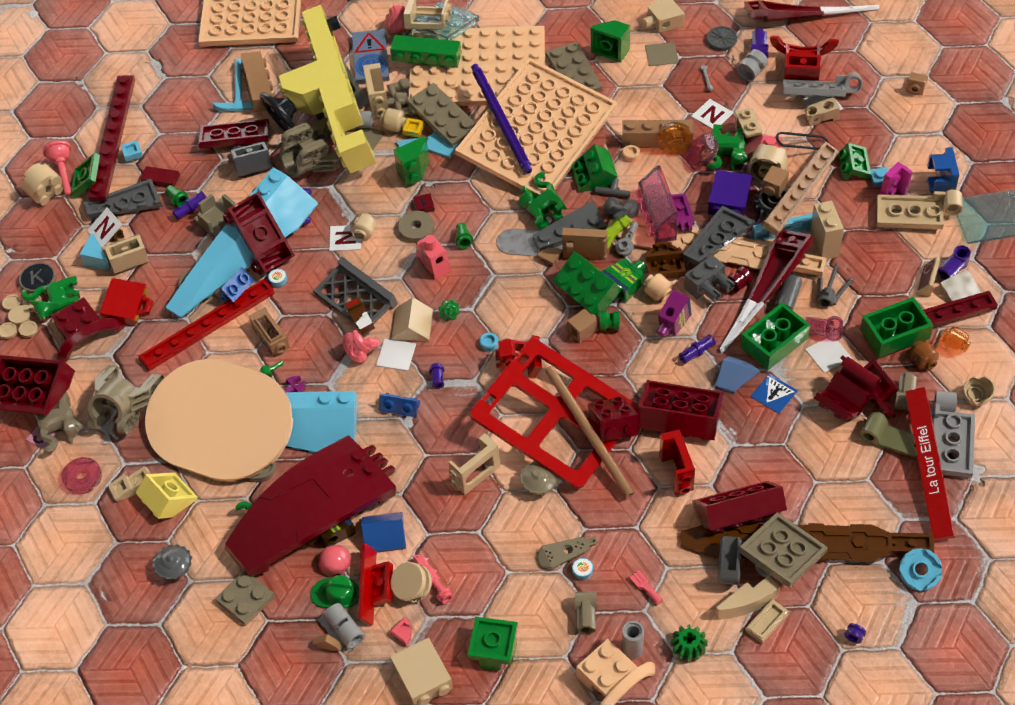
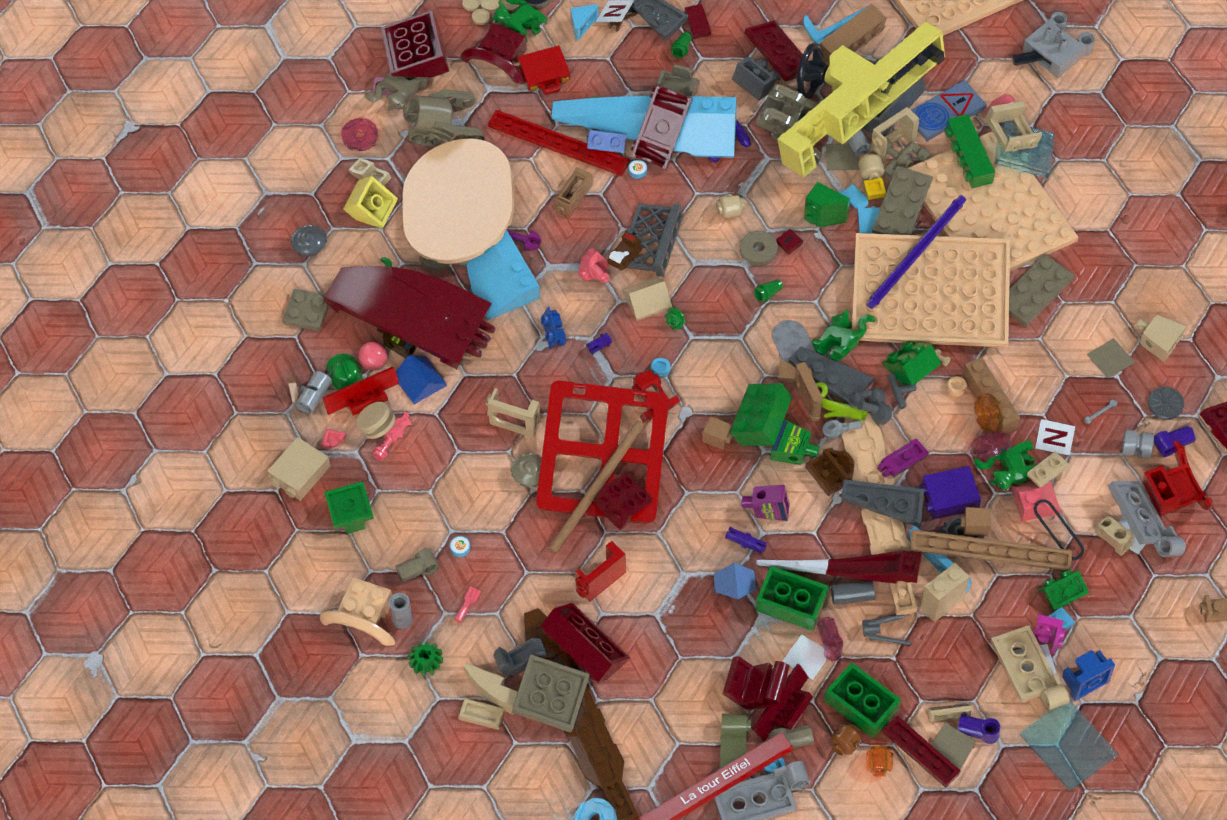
camera: 60 degrees right, 5 degrees up
tan slope [104,234,149,274] -> none
dark purple pin [172,191,206,220] -> none
green hand [260,360,284,378] -> none
white sticker [329,225,361,251] -> none
white sticker [376,339,416,370] -> none
coral torso [416,235,451,280] -> none
dark tan piece [537,536,598,570] -> none
green slope [590,20,630,63] -> none
green wheel [600,311,620,331] -> none
clear pink slope [635,165,678,243] -> none
dark red slope [637,380,724,441] -> none
light nougat head [644,274,672,301] -> none
dark grey brick [684,255,735,302] -> none
dark red wheel [727,267,753,292] -> none
tan brick [748,144,788,185] -> none
blue sticker [750,374,798,413] -> none
dark purple bush [844,623,866,644] -> none
tan hair [962,376,996,406] -> none

